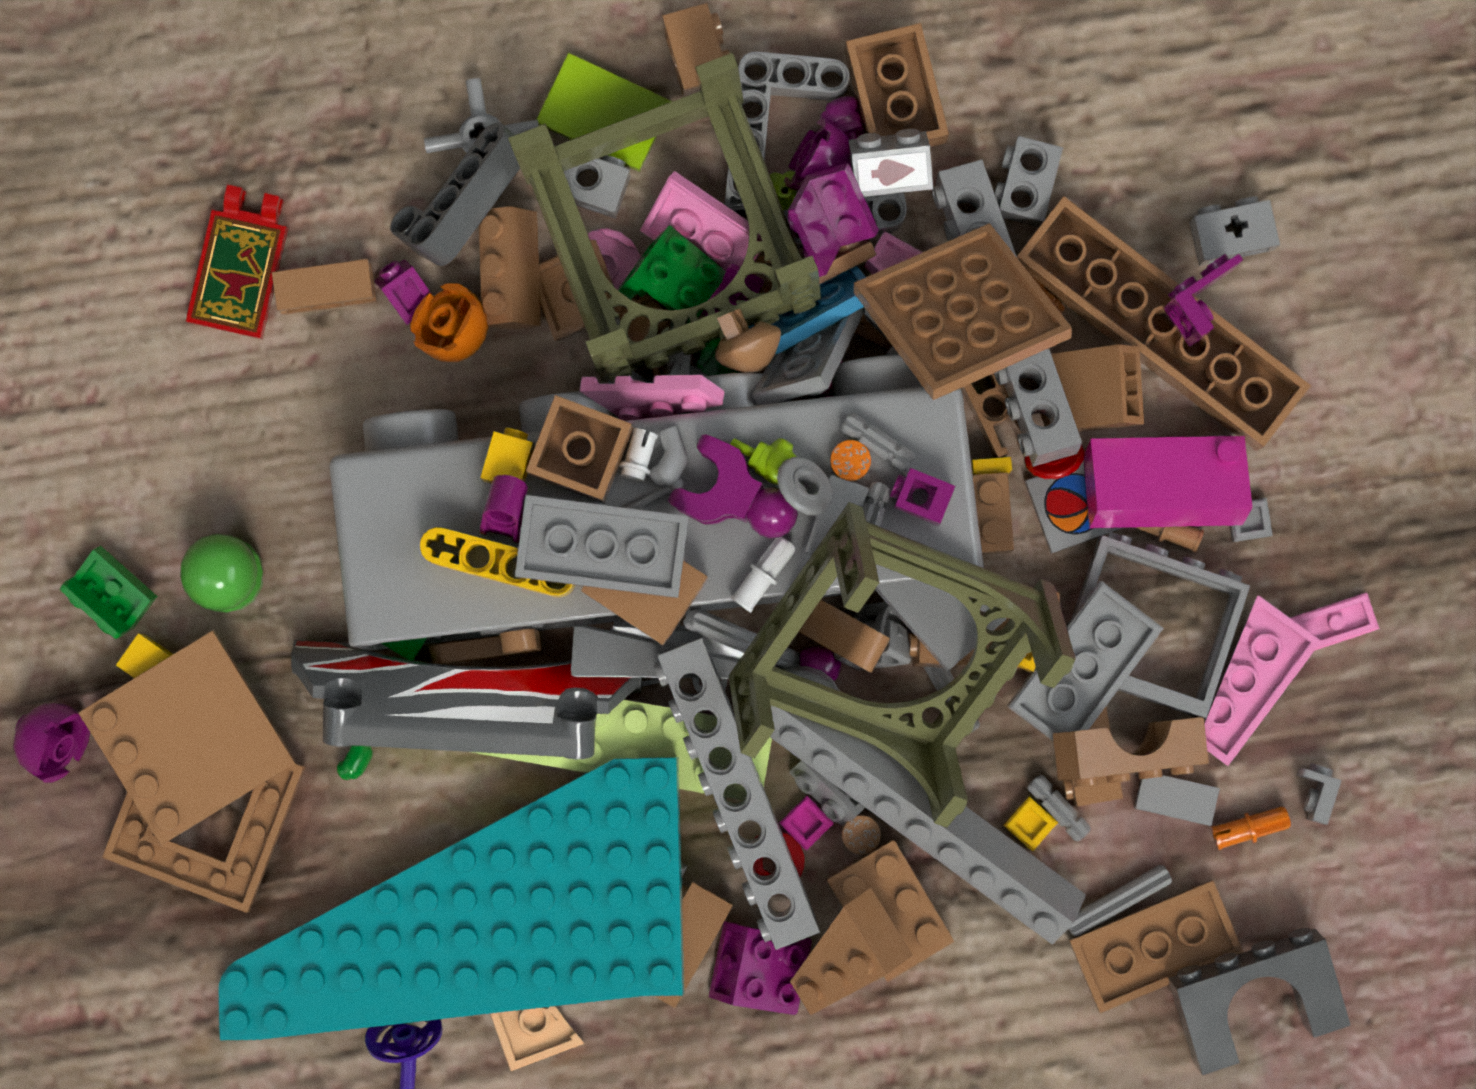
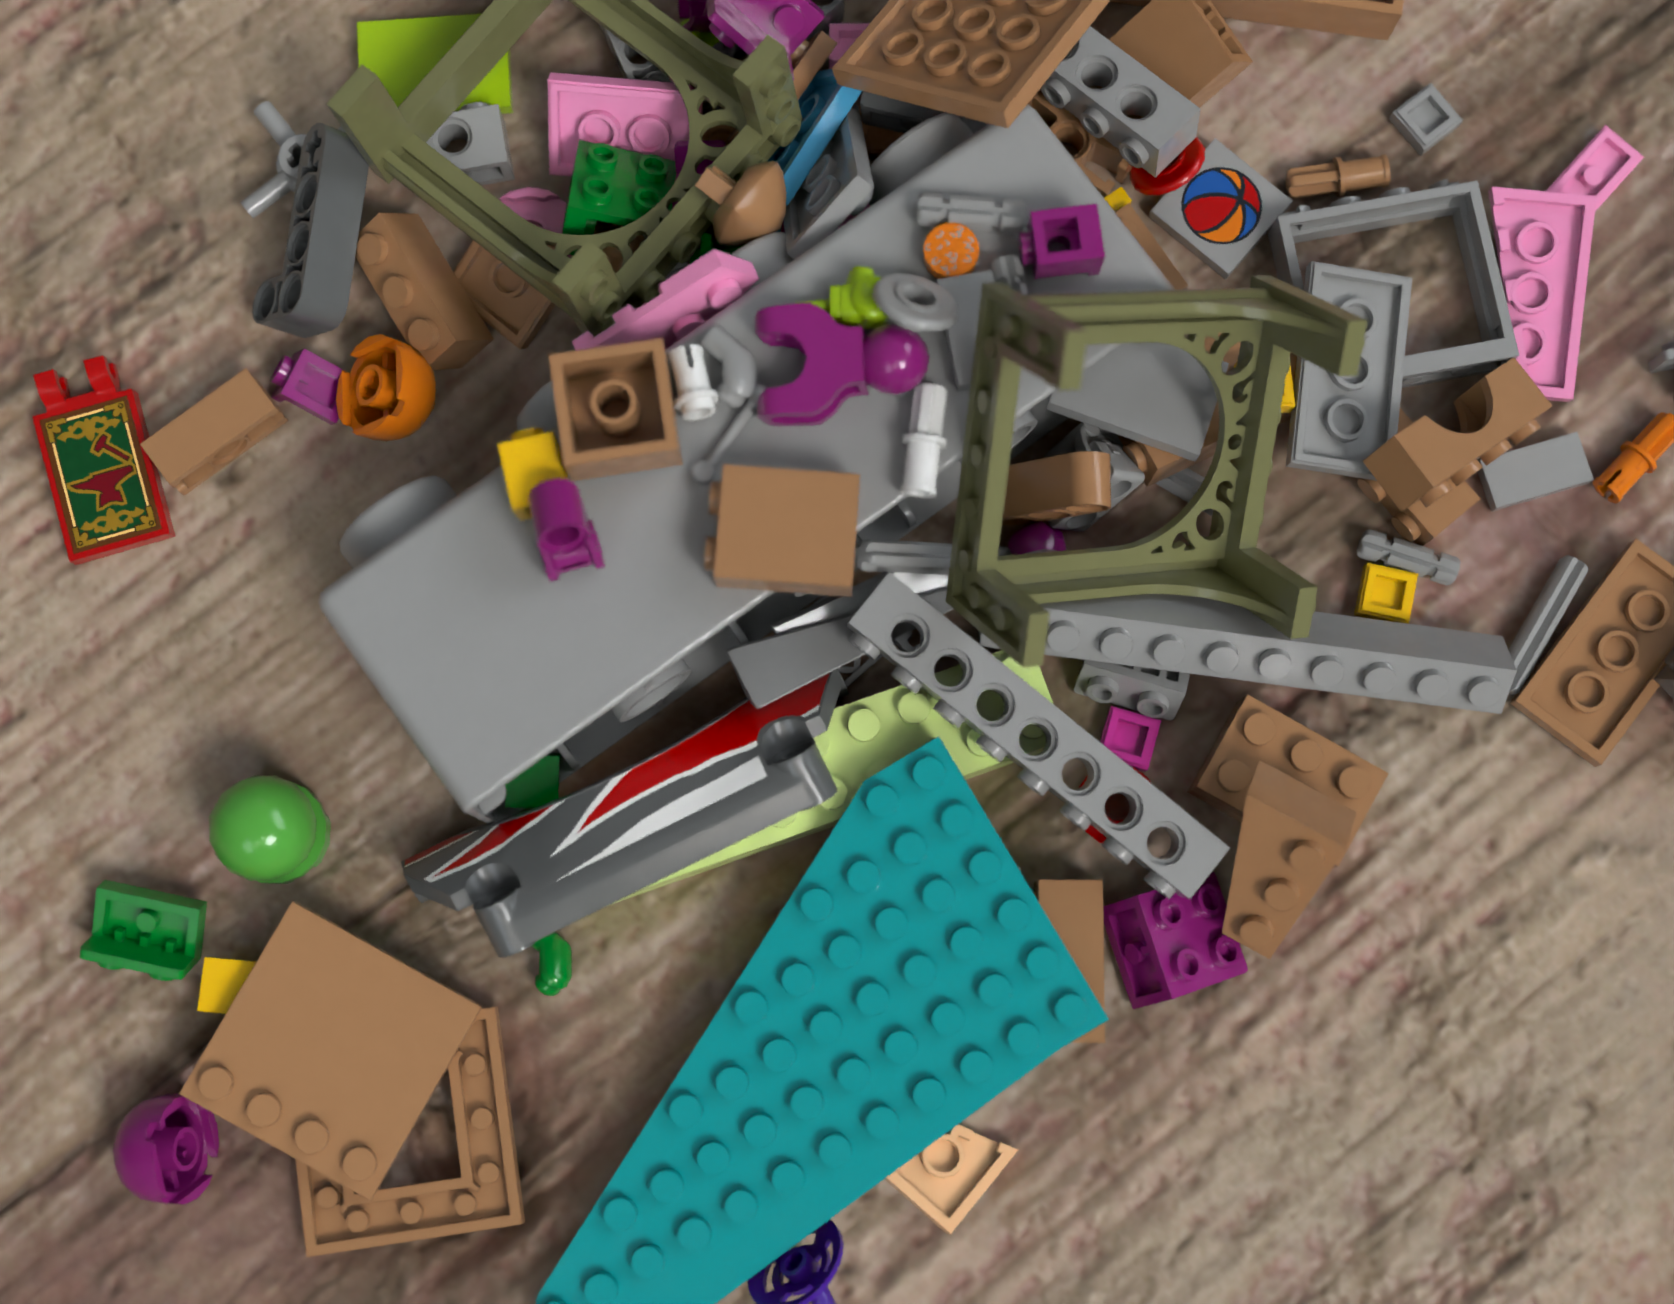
camera: 30 degrees left, 5 degrees down
yellow beam [420,527,575,597] -> none
medium nougat beam [429,629,543,665] -> none
light grey plate [515,495,689,598] -> none
medium nougat tile [841,814,881,854] -> none
dark pink brick [1084,436,1253,528] -> none

